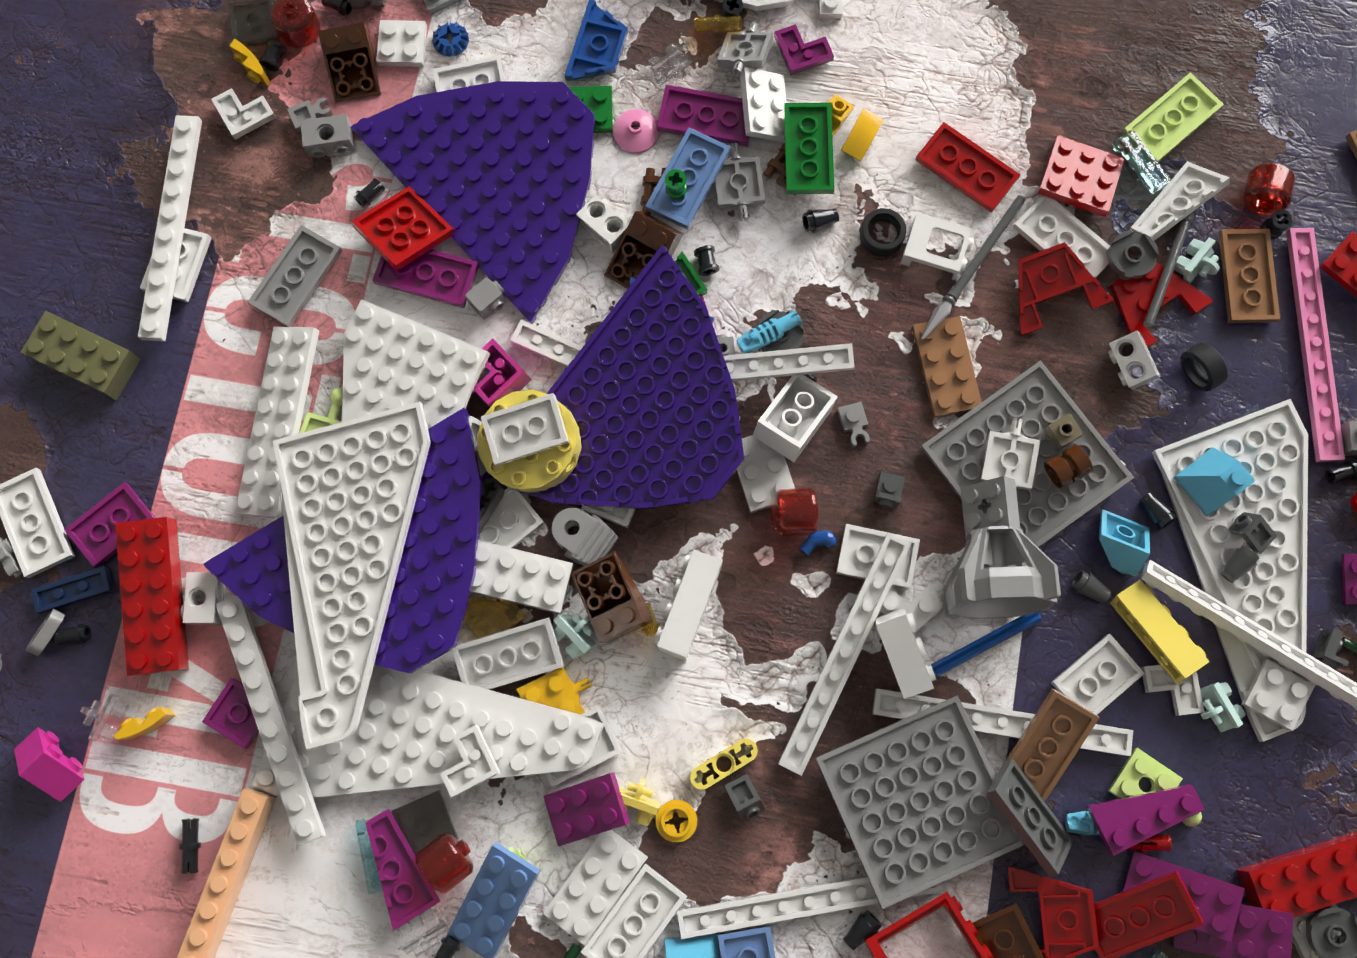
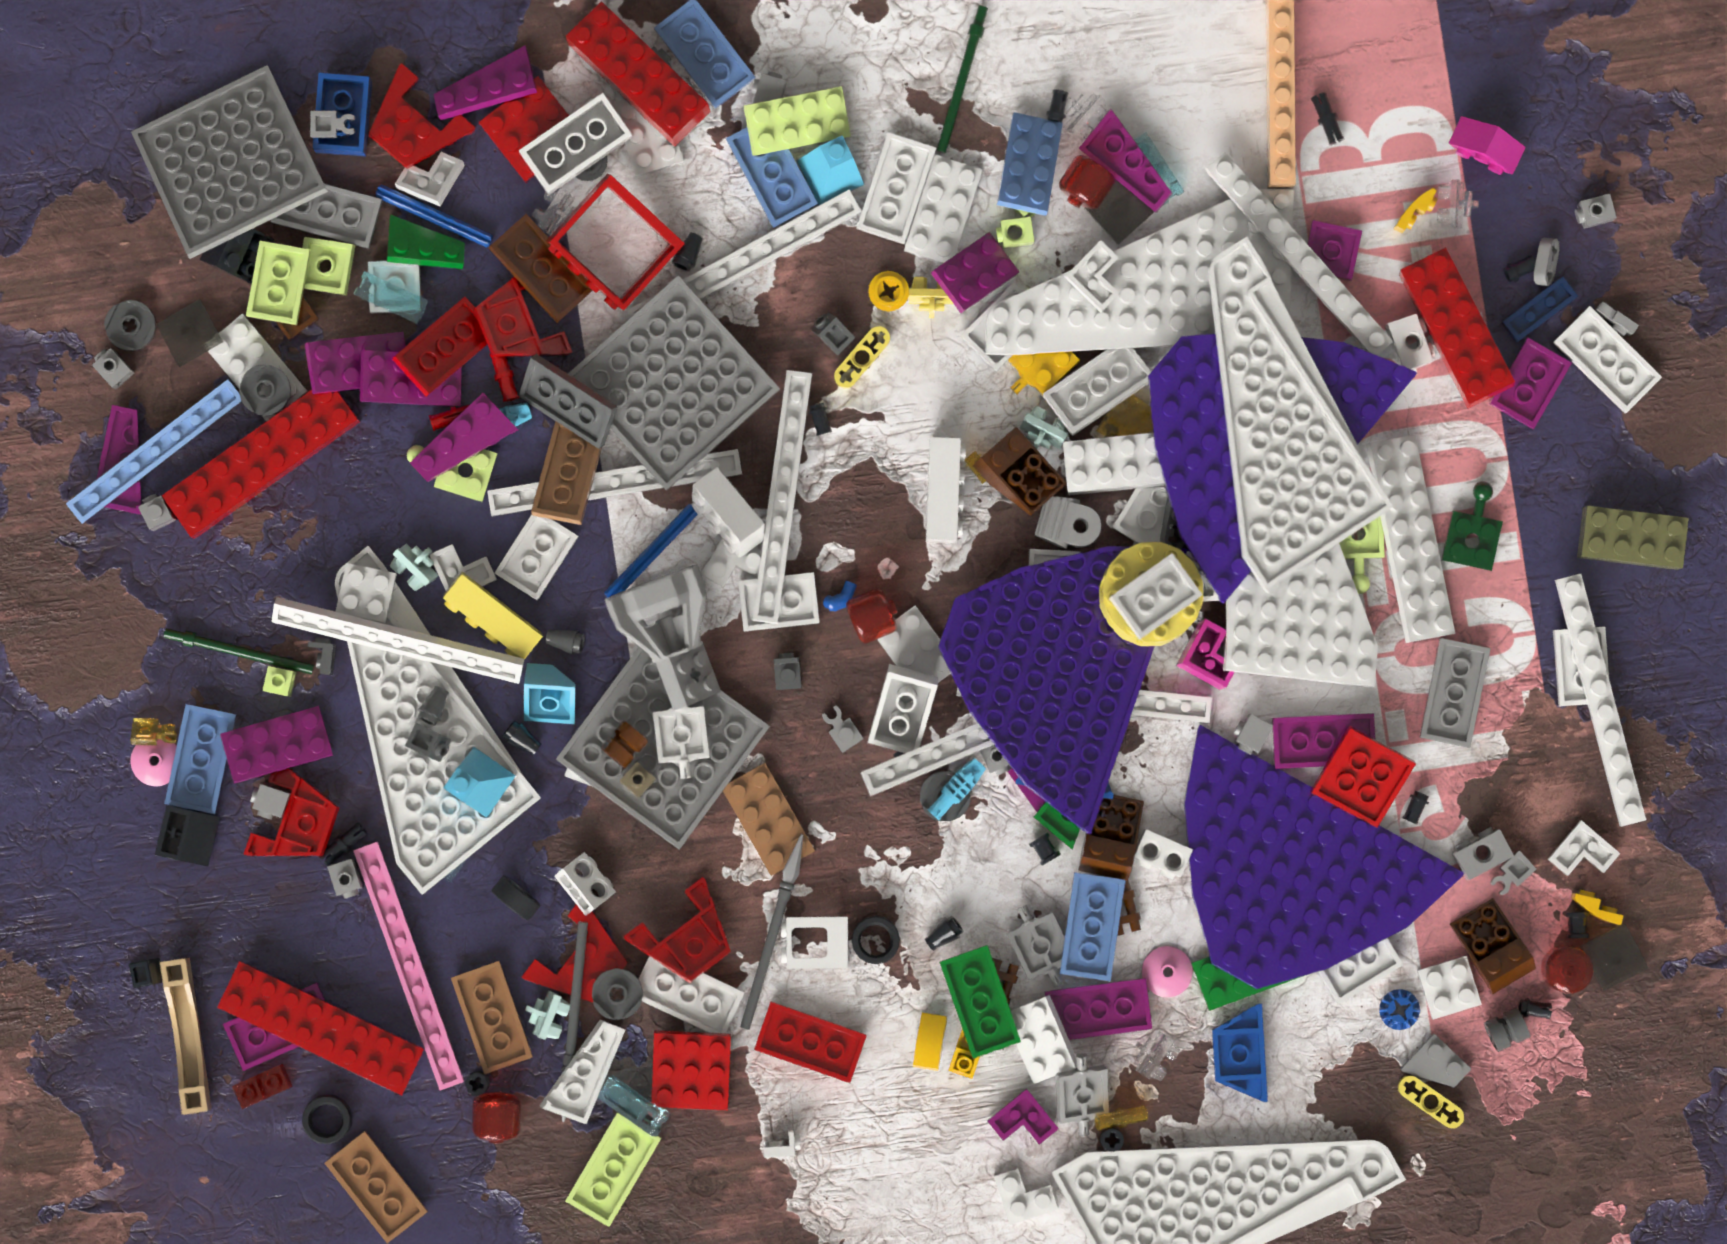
camera: 155 degrees right, 10 degrees up
green bush [665,169,687,199] -> none
none -> red pin [489,353,519,402]
none -> white bracket [764,1129,800,1158]
none -> black pin [808,402,832,436]
none -> yellowish green brick [996,217,1034,249]
none -> dark green plate [1441,481,1503,571]

